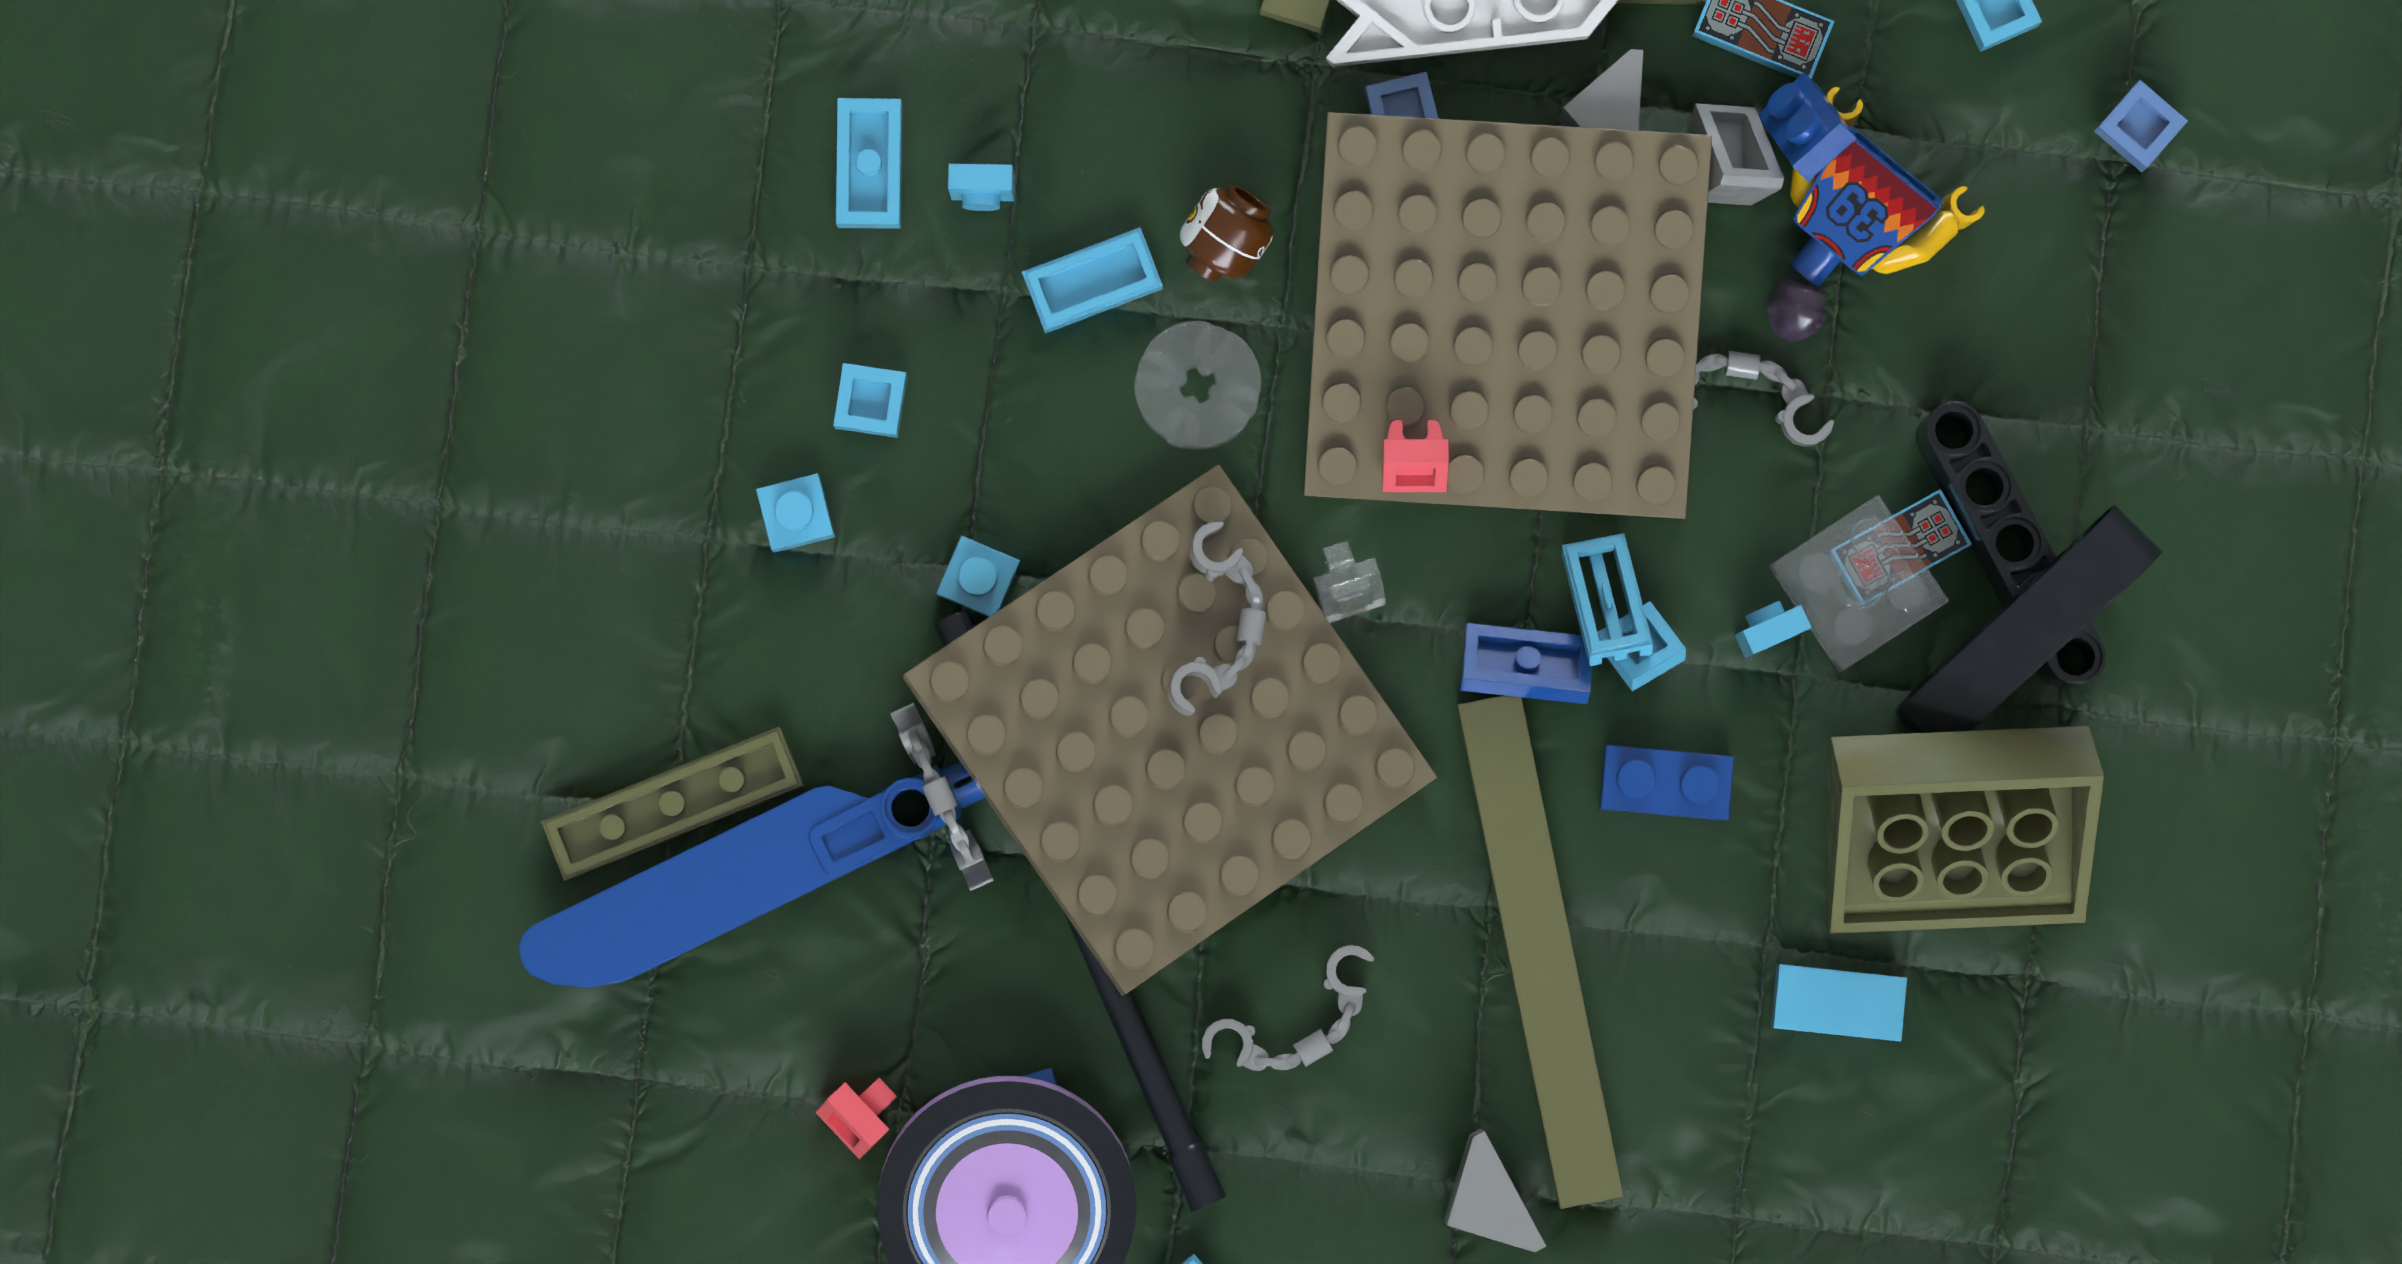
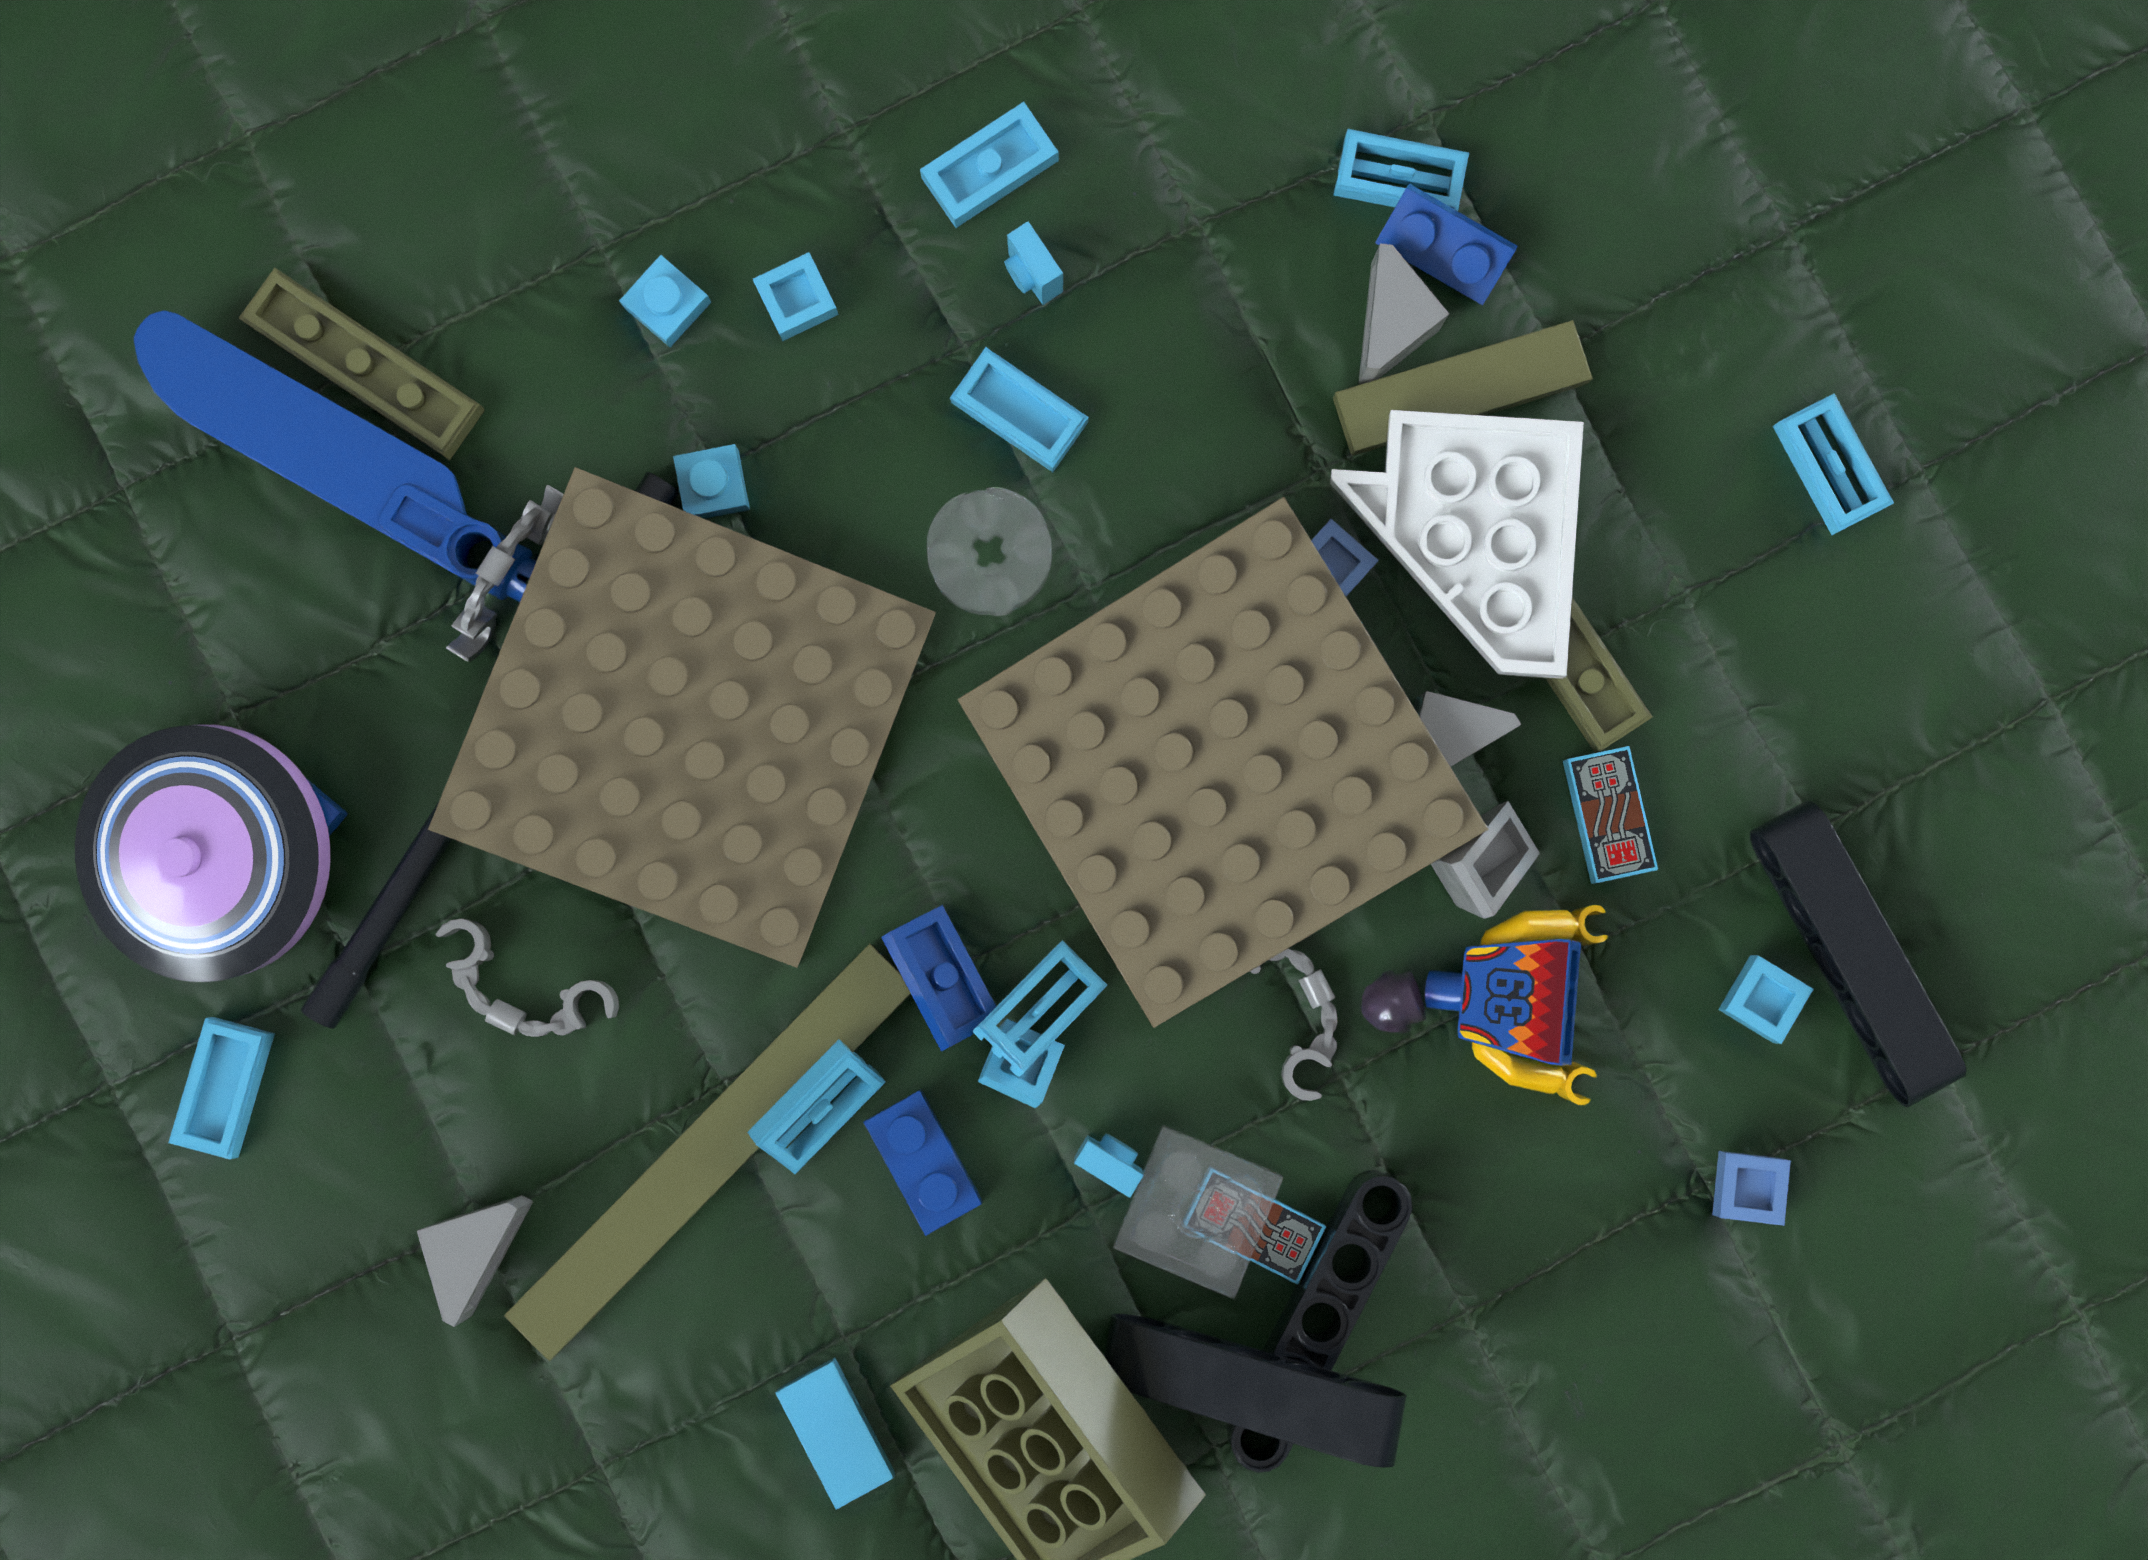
camera: 55 degrees right, 0 degrees up
coral tile [816,1078,897,1159] -> none
light grey piece [1167,522,1266,717] -> none
reddish brown head [1180,184,1274,282] -> none
clear tile [1314,541,1386,623] -> none
coral tile [1382,420,1449,492] -> none
blue plate [1758,72,1856,182] -> none
none -> medium azure tile [747,1039,886,1174]

